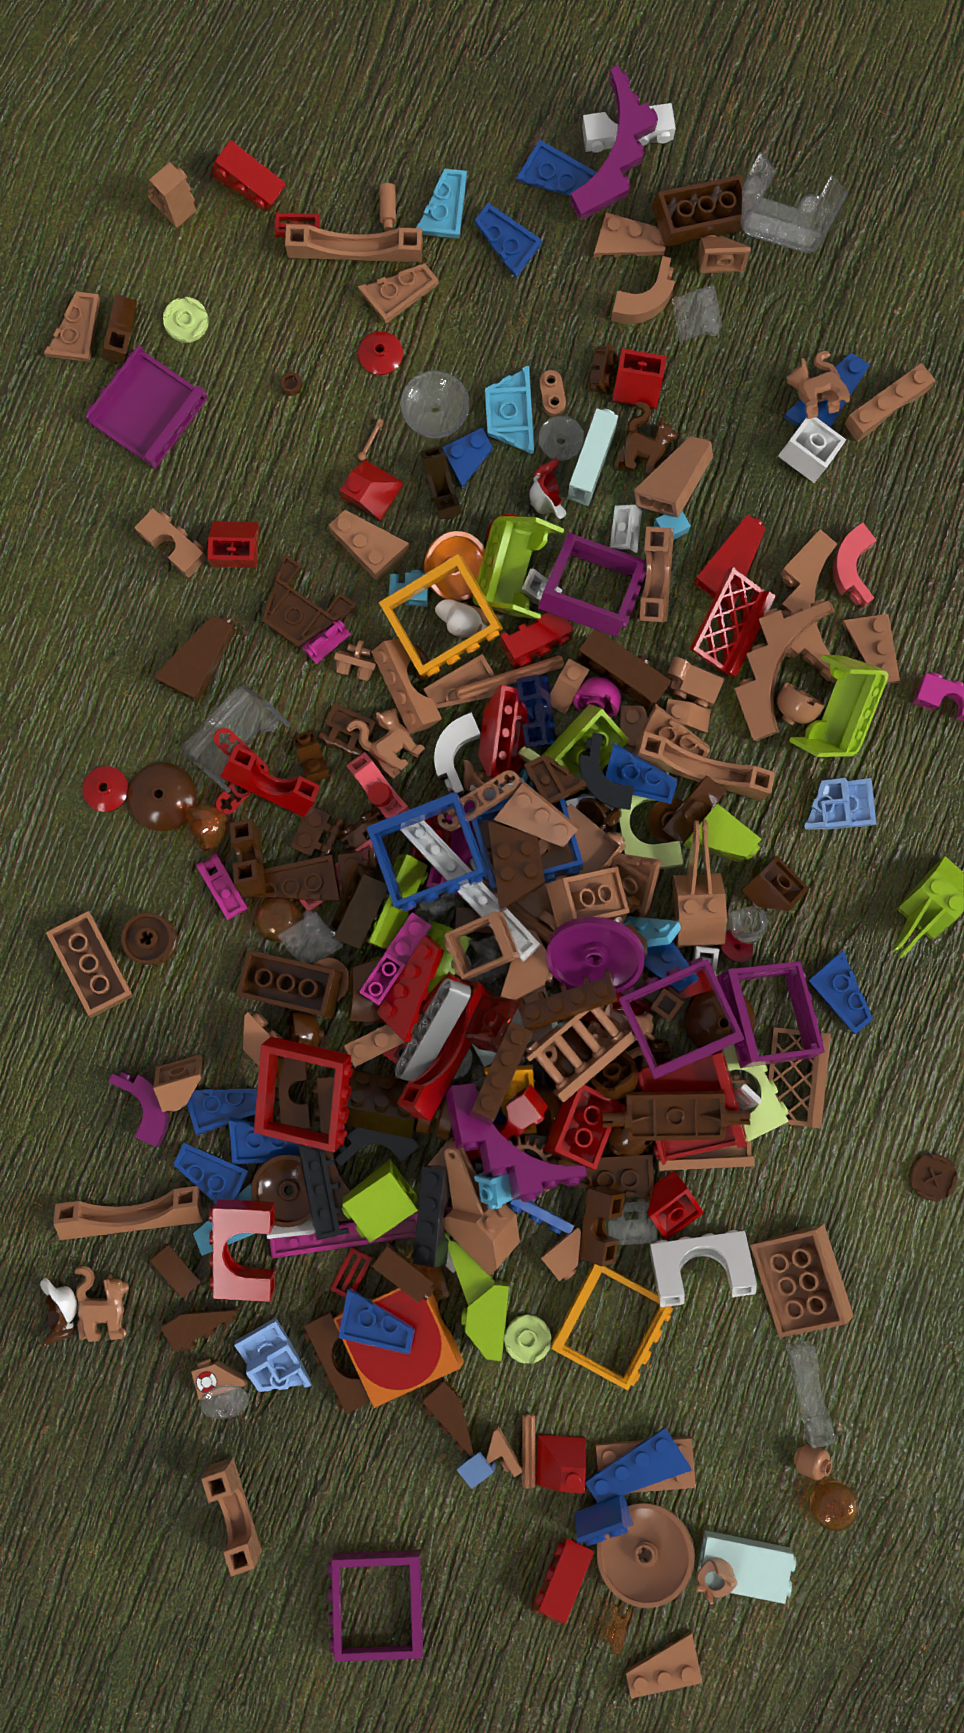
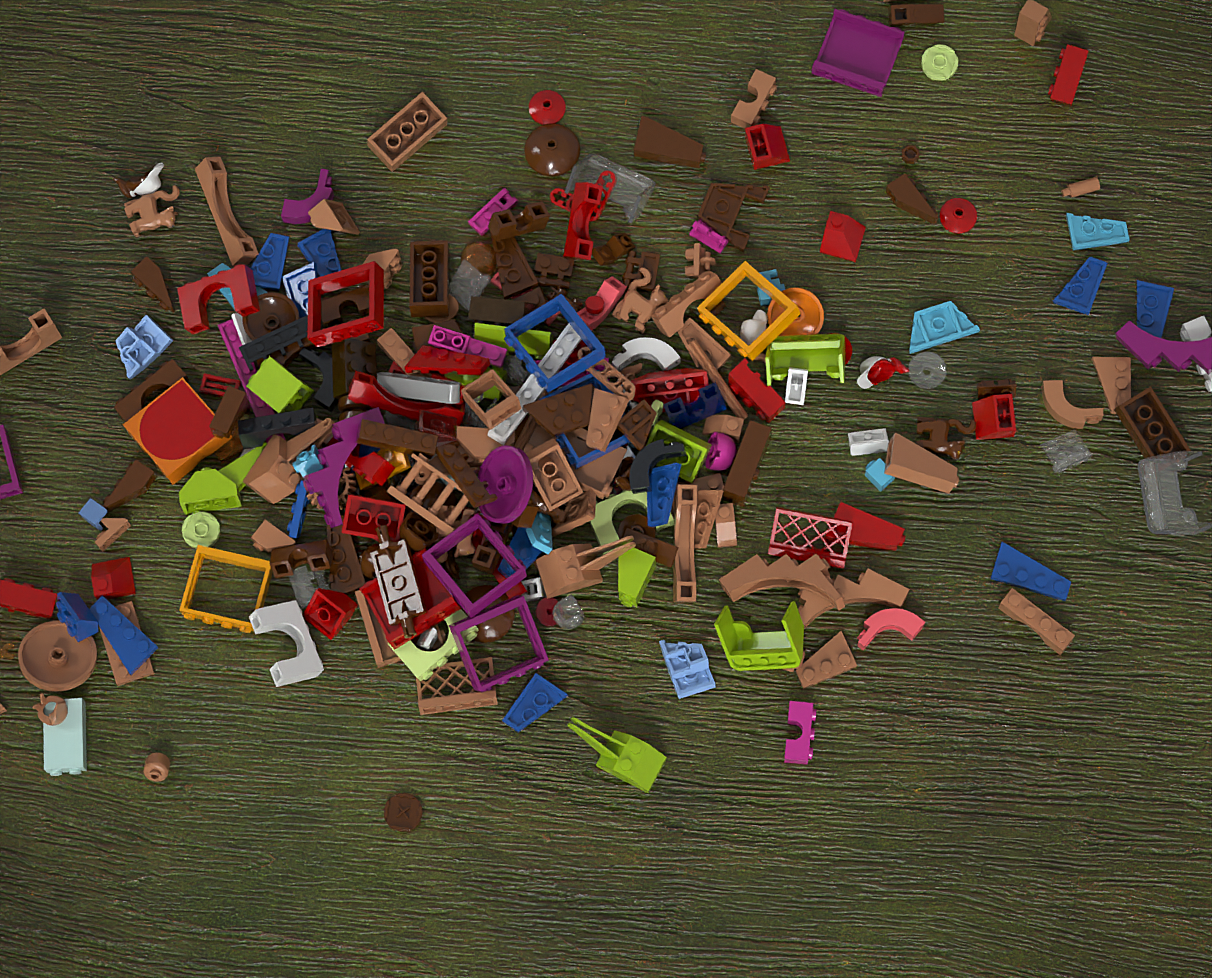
camera: 80 degrees right, 10 degrees down
reddish brown wheel [121,913,178,966] -> none
reddish brown slope [149,1244,201,1299] -> none
clear orange cylinder [186,804,229,852] -> none
nougat slope [191,1359,248,1400] -> none
clear dish [200,1385,249,1419] -> none
red tile [274,213,320,238] -> none
nougat arch [285,224,423,262] -> none
reddish brown cylinder [285,1011,324,1047] -> none
nougat wedge [328,510,410,581] -> none
blue wing [338,1288,415,1354] -> none
nougat wing [358,263,439,324] -> none
nougat hinge [358,418,384,461] -> none
clear dish [401,371,469,438] -> none
dark brown arch [420,446,462,519] -> none
blue wing [443,428,493,488] -> none
nougat axle [522,1414,535,1488] -> none
magenta window [538,533,646,637] -> none
nougat plate [539,370,566,417] -> none
light aqua brick [567,409,618,506] -> none
nougat arch [639,527,674,622] -> none
nougat hinge [666,657,724,708] -> none
nougat slope [698,235,751,273] -> none
reddish brown slope [742,856,809,911] -> none
nougat slope [750,1224,854,1338] -> none
nougat cylinder [777,682,825,725] -> none
white slope [778,417,846,483] -> none
nougat animal [786,351,850,419] -> none
clear arch [786,1341,836,1448] -> none
clear orange cylinder [809,1479,859,1532] -> none
none -> reddish brown slope [886,174,938,225]

